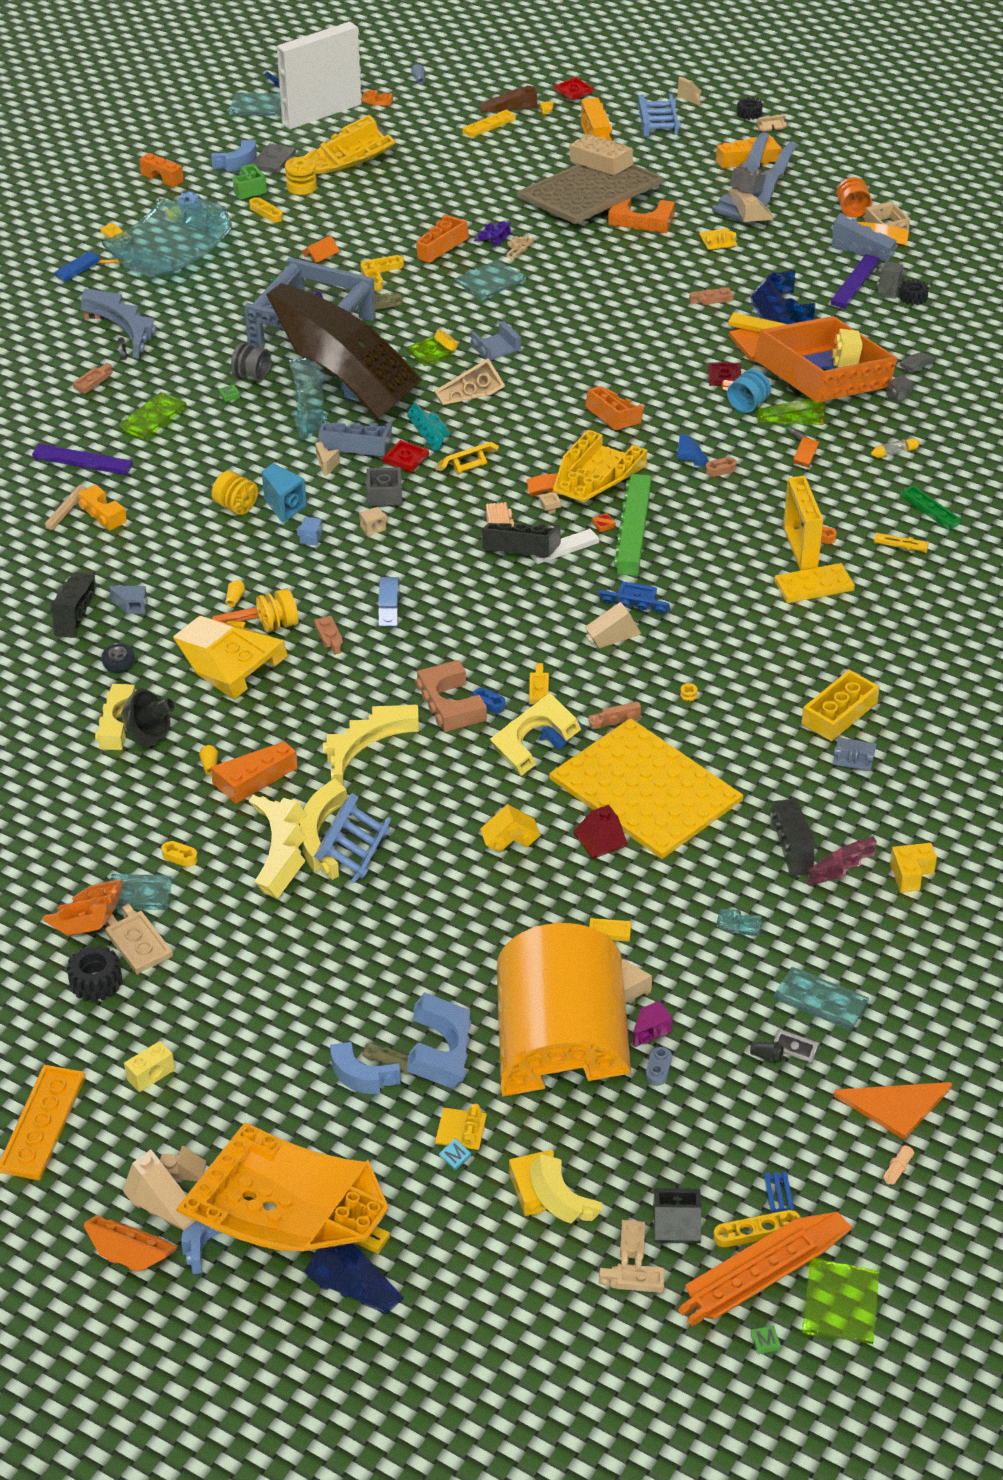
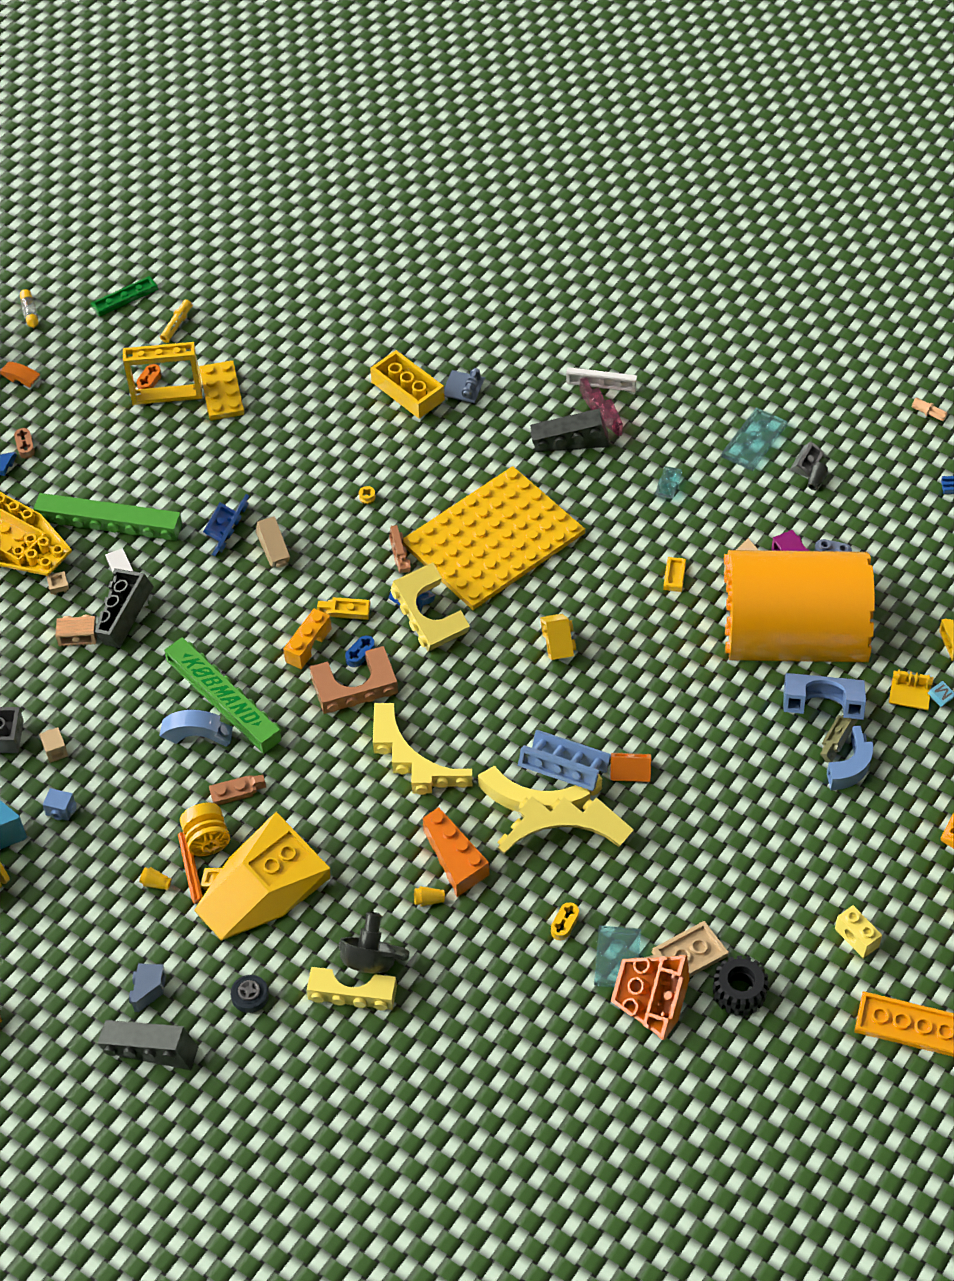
camera: 85 degrees left, 10 degrees up
orange slope [526,474,558,496] -> none
dark red slope [573,804,628,859] -> none
orange tile [592,513,615,532] -> none
orange tile [834,1082,952,1140] -> none
yellow brick [890,843,937,893] -> none
none -> bright green brick [164,637,282,754]
none -> light orange arch [283,608,332,670]
none -> white tile [566,367,637,392]
none -> orange panel [610,753,651,782]

